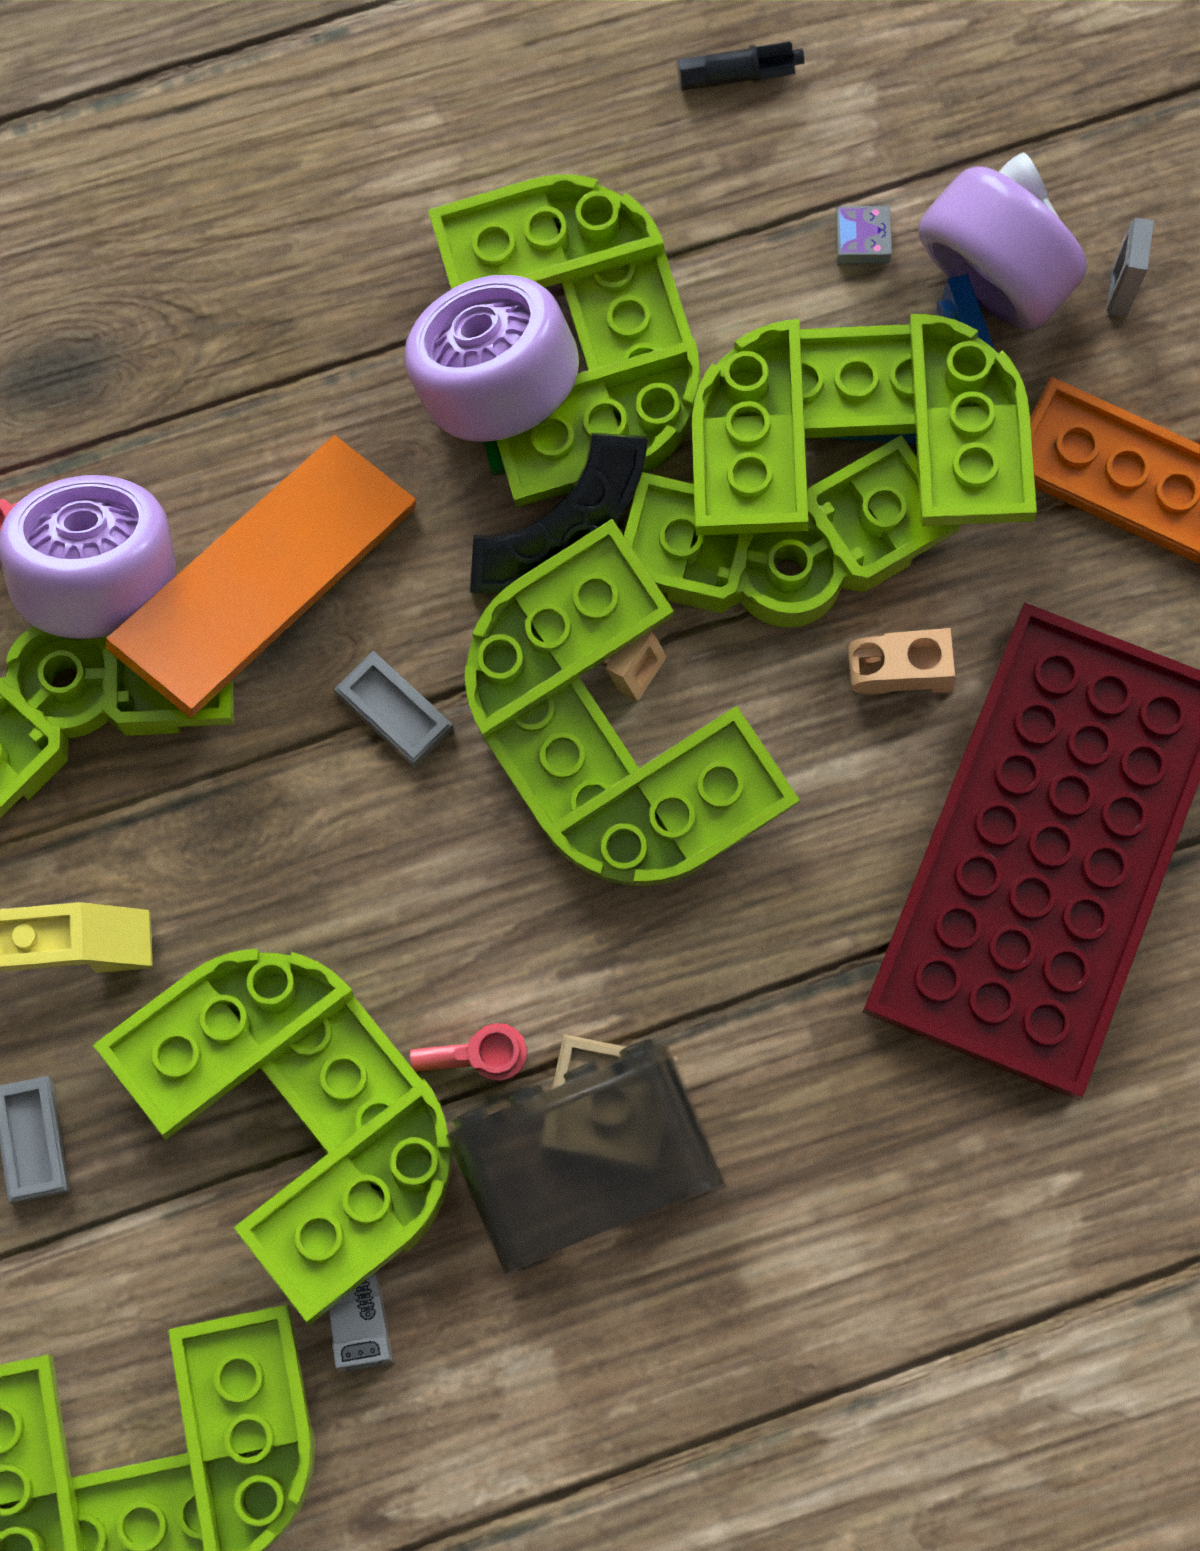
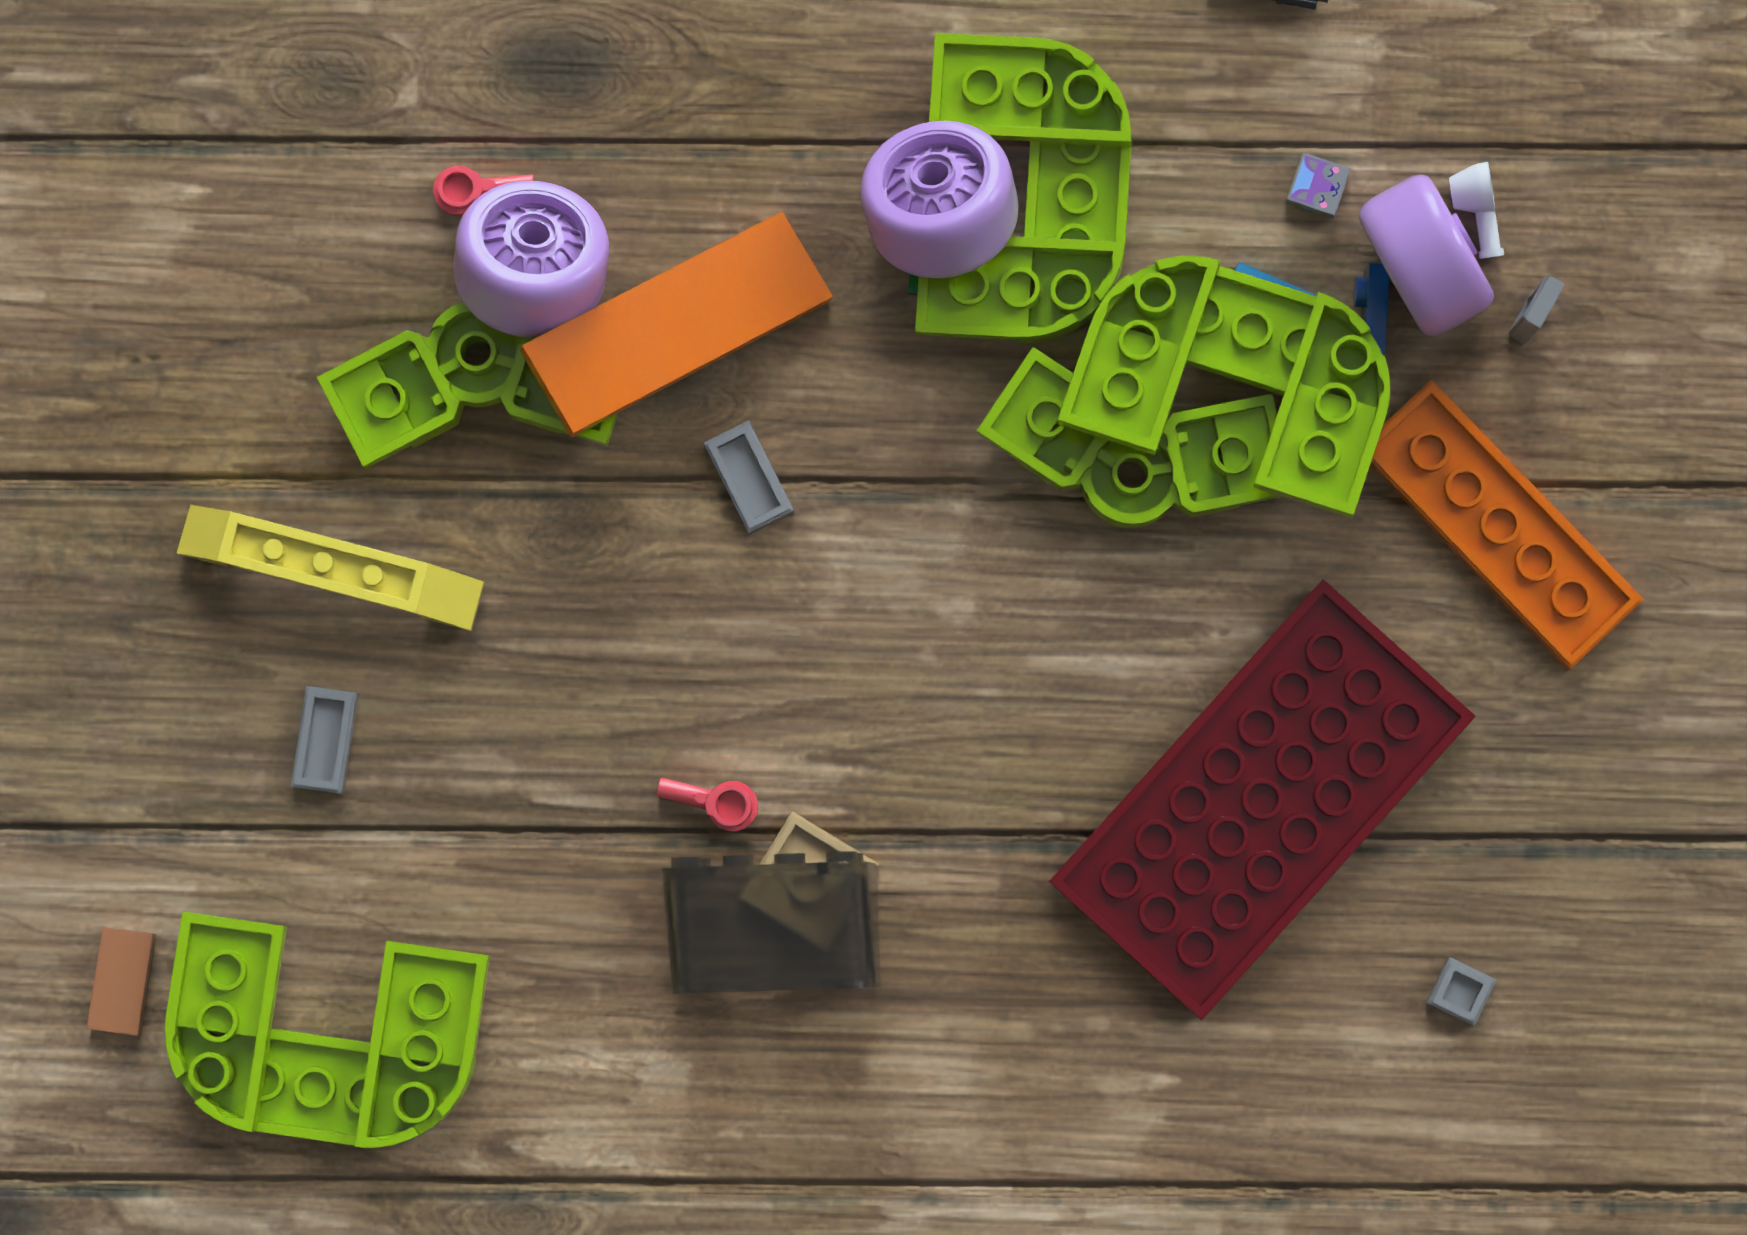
camera: 25 degrees right, 10 degrees up
lime plate [93,948,451,1326] -> none
light grey leg [329,1272,394,1373] -> none
lime plate [465,519,800,886] -> none
black tile [470,432,648,593] -> none
light nougat tile [602,631,667,702] -> none
light nougat leg [847,628,955,694] -> none

